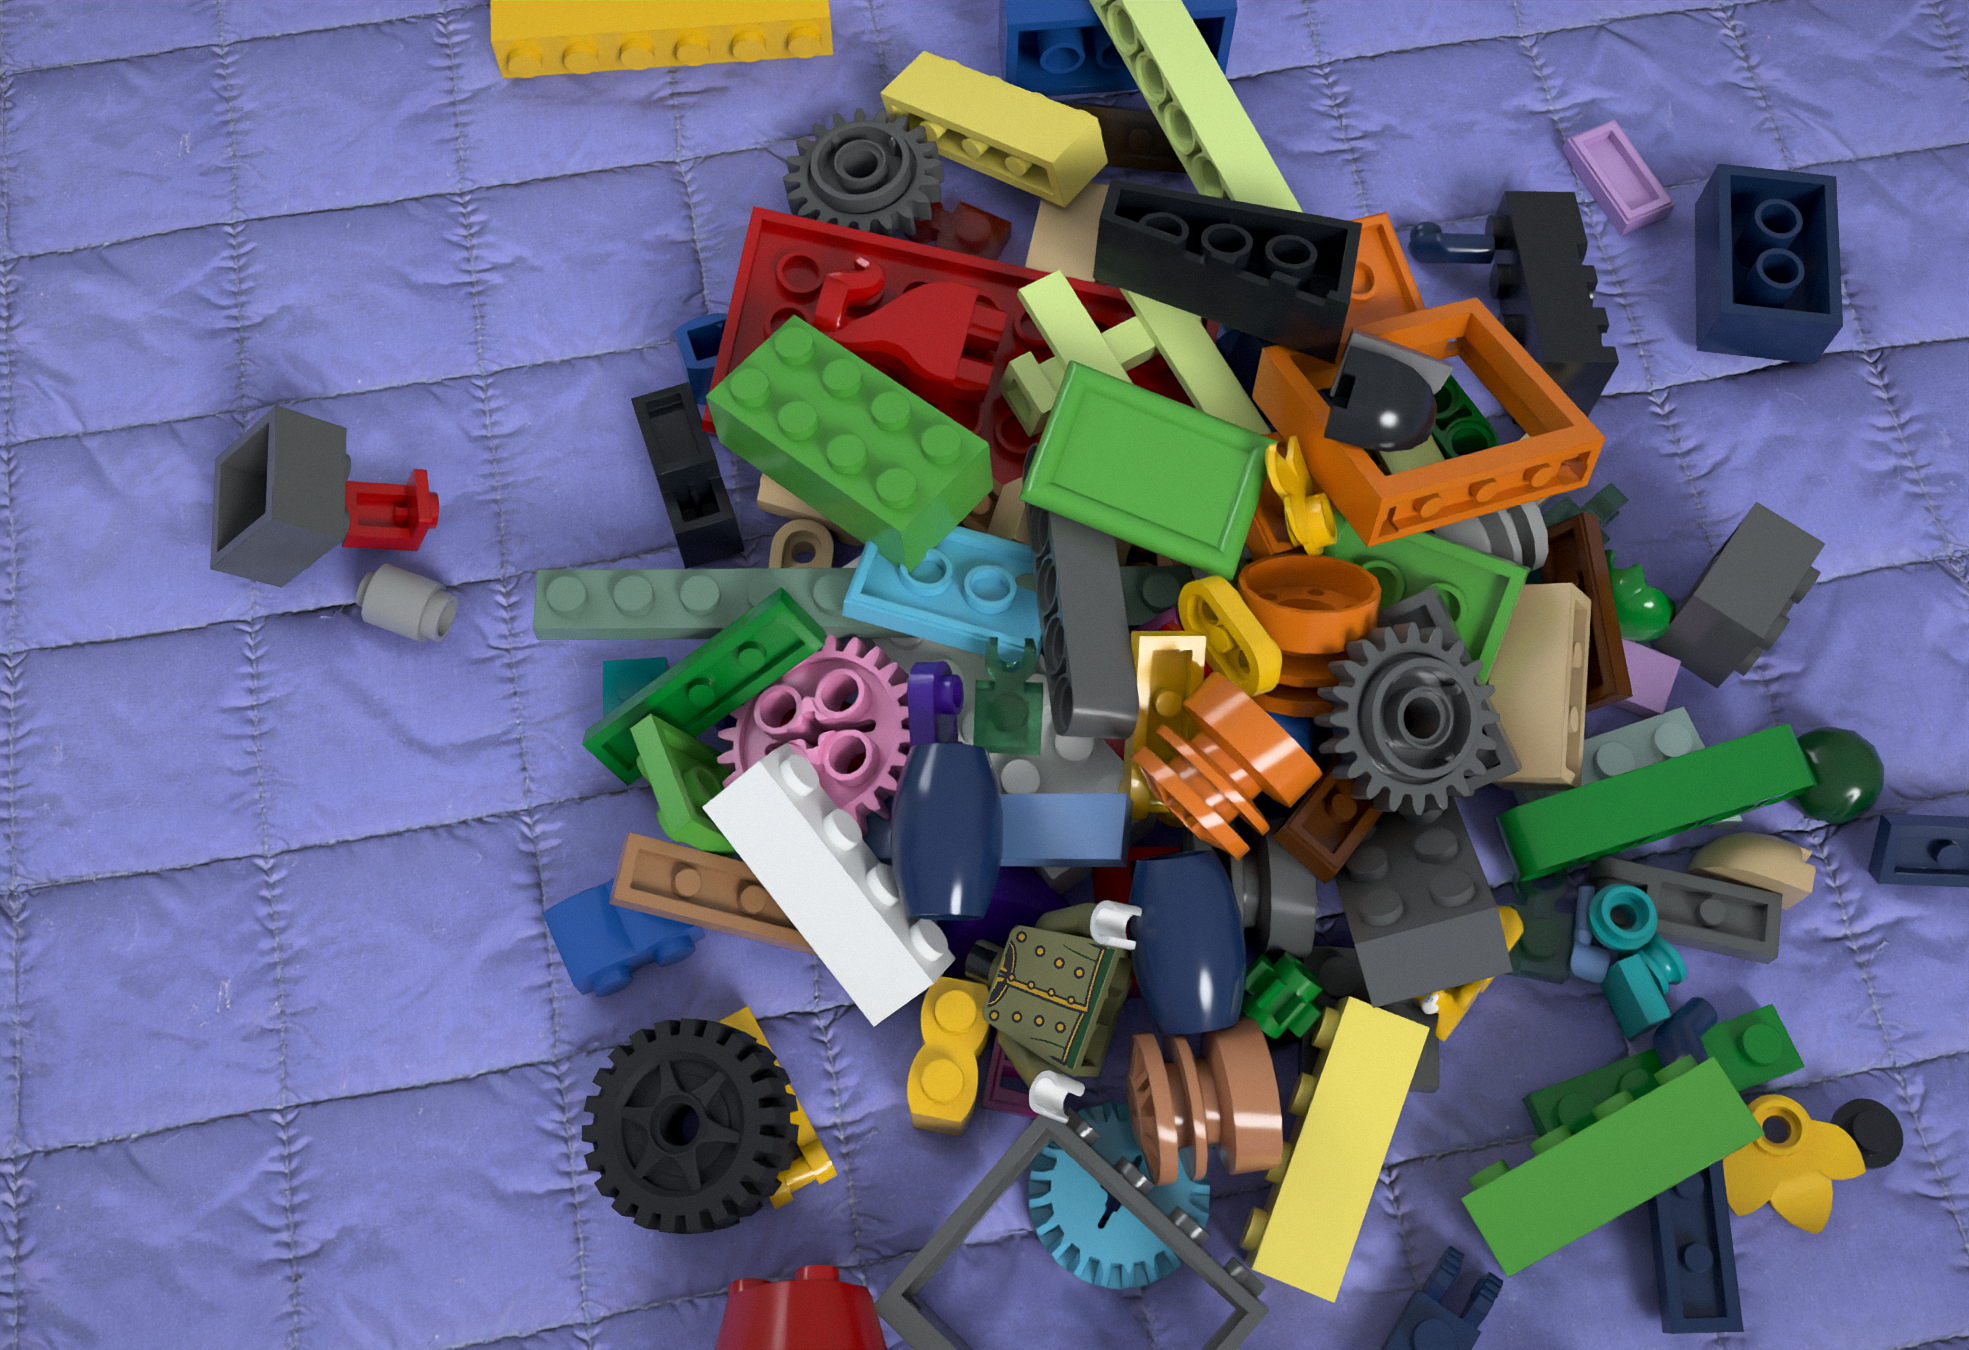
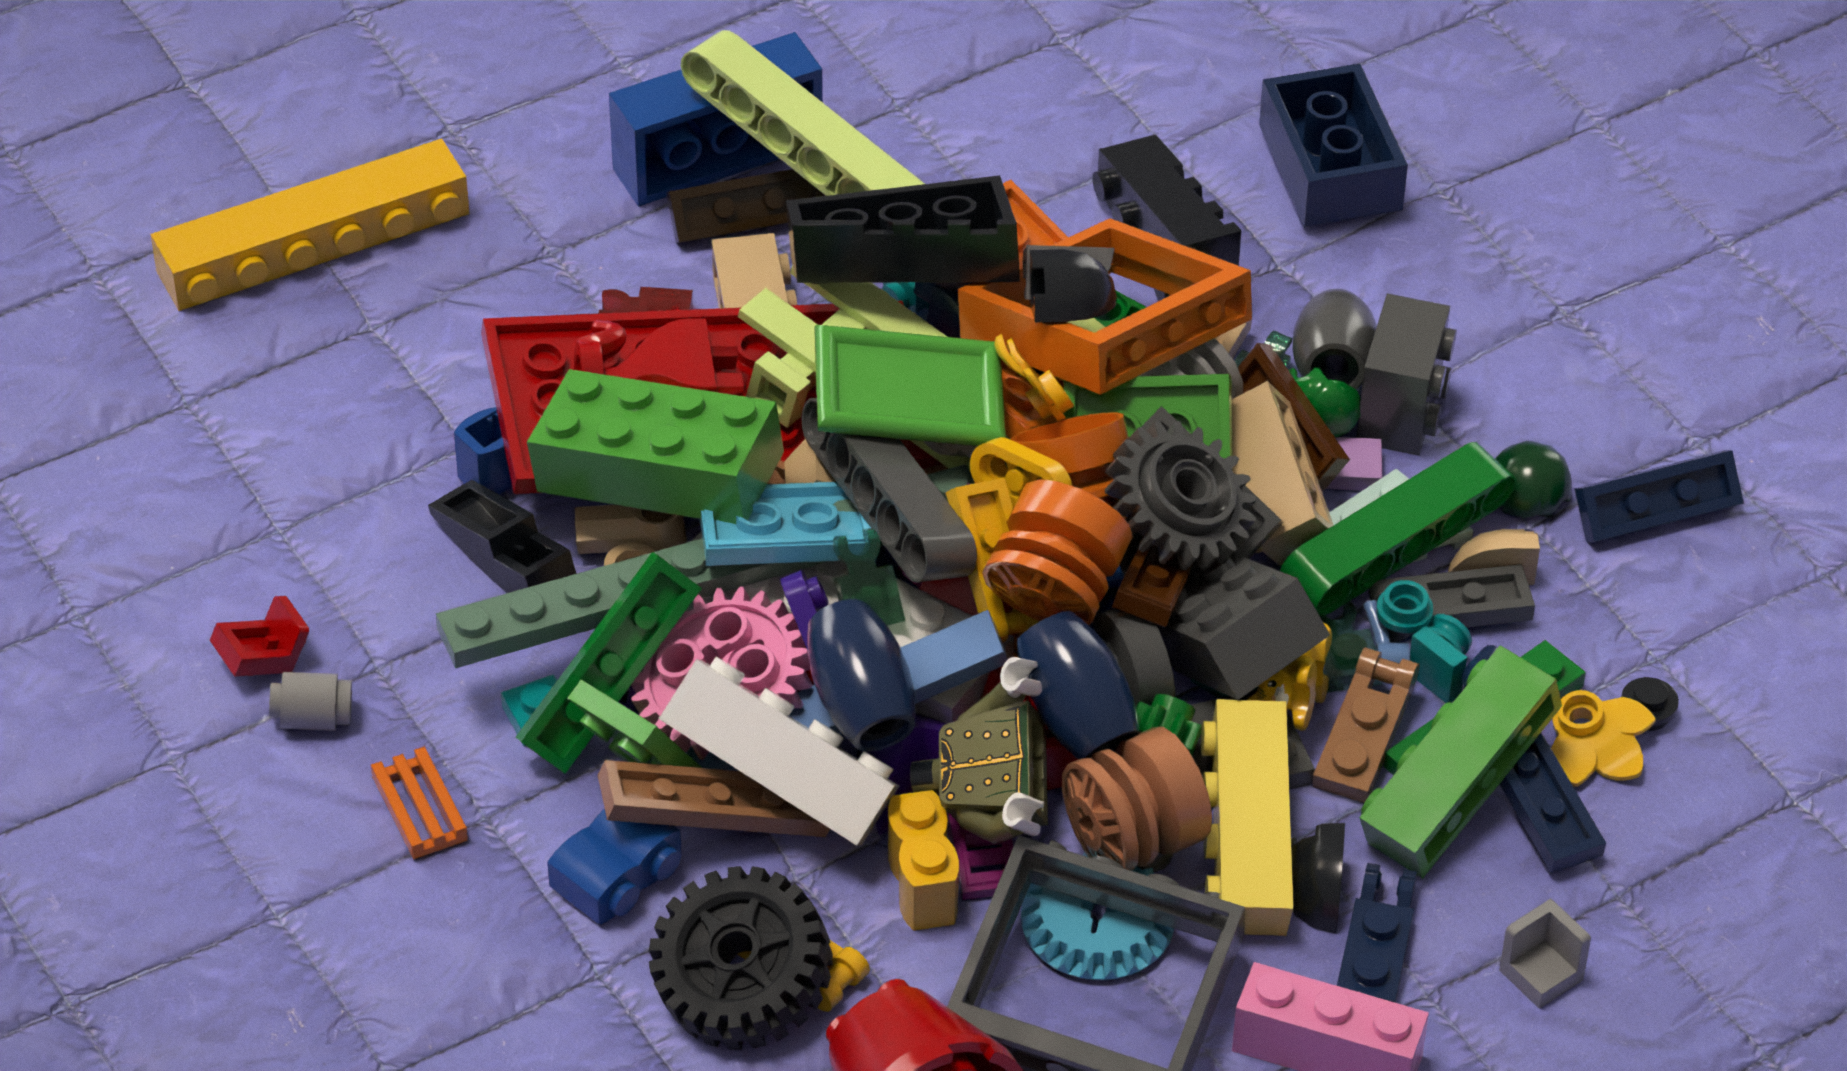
camera: 20 degrees left, 20 degrees down
dark grey piece [210,405,351,588] -> none
dark grey gear [783,108,944,238] -> none
light yellow brick [880,51,1108,208] -> none
dark blue arm [1408,221,1495,264] -> none
lavender tile [1562,120,1675,236] -> none
none -> orange tile [371,746,468,860]
none -> black brick [1291,823,1345,933]
none -> dark grey piece [1292,289,1377,389]
none -> medium nougat plate [1313,647,1420,803]

